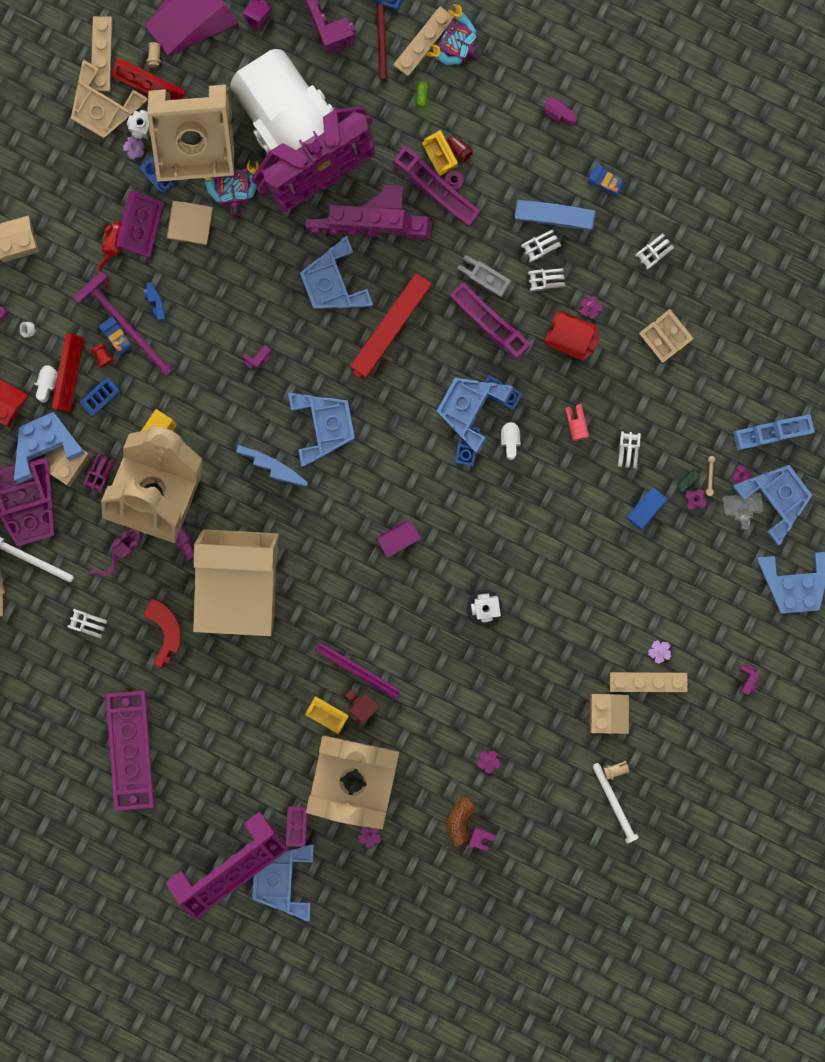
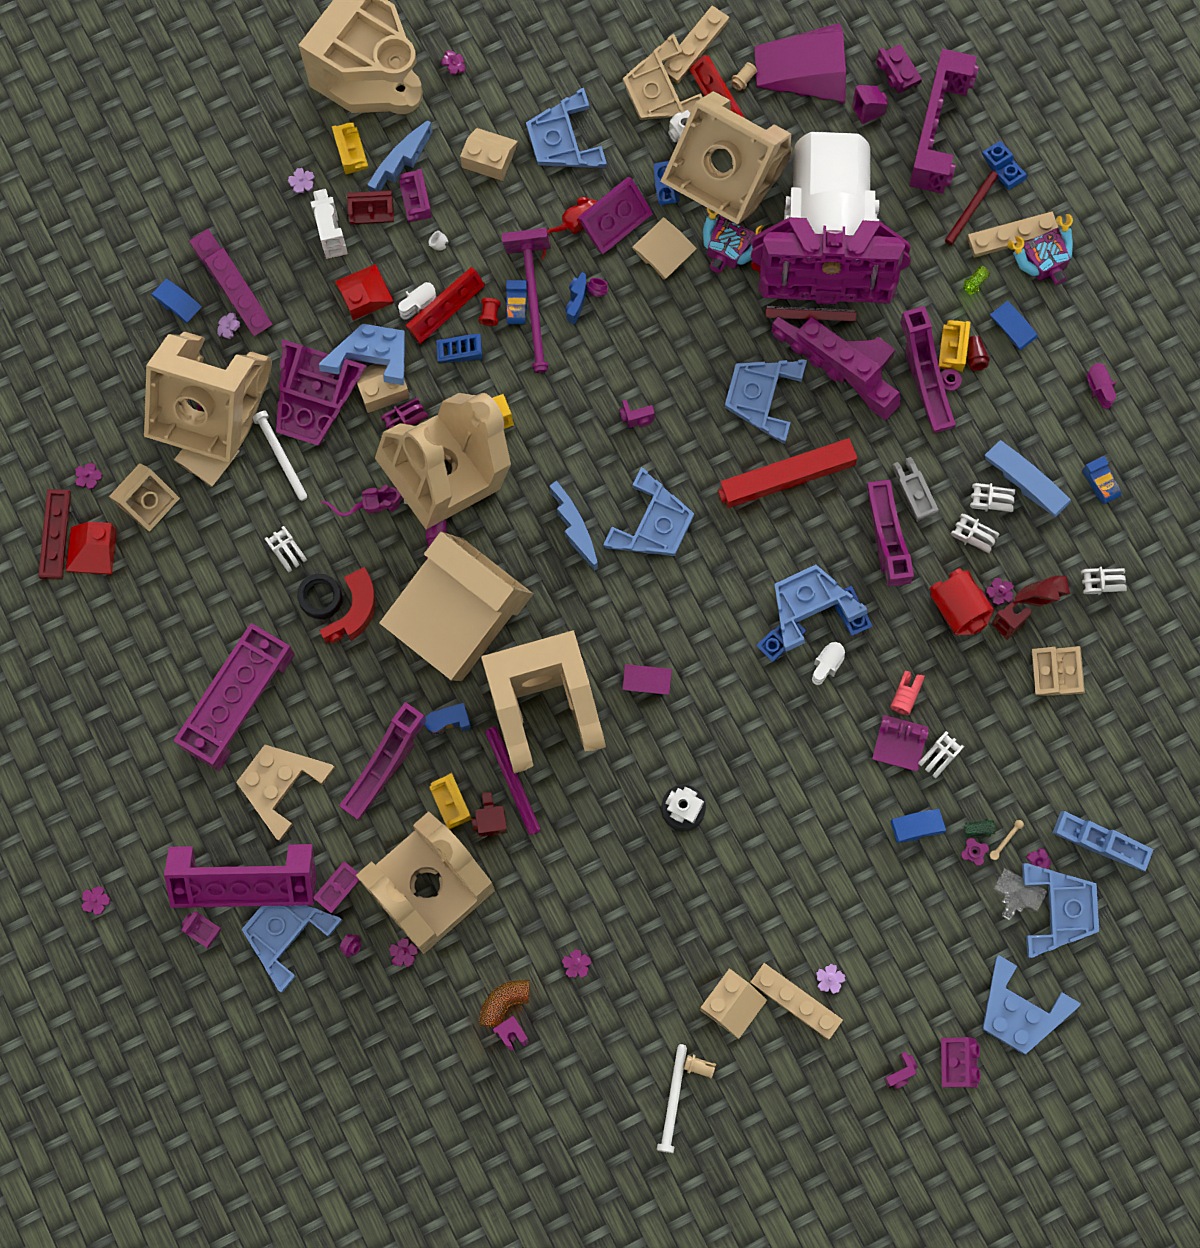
camera: 35 degrees right, 10 degrees down
lavender plant [123,136,144,160] -> none
none -> magenta plant [81,886,110,915]
none -> magenta bracket [181,911,222,949]
none -> tan wing [237,745,335,842]
none -> black tyre [297,573,342,619]
none -> magenta arch [339,702,427,821]
none -> magenta plate [340,934,361,957]
none -> blue leg [425,703,471,735]
none -> tan brick [481,630,606,773]
none -> medium blue wing [526,88,607,168]
none -> magenta plate [586,278,608,297]
none -> dark red tile [765,306,856,321]
none -> magenta hinge [872,715,929,772]
none -> magenta bracket [941,1037,981,1088]
none -> blue slope [990,301,1038,351]
none -> dark red hinge [991,601,1032,640]
none -> dark red slope [1015,575,1070,607]

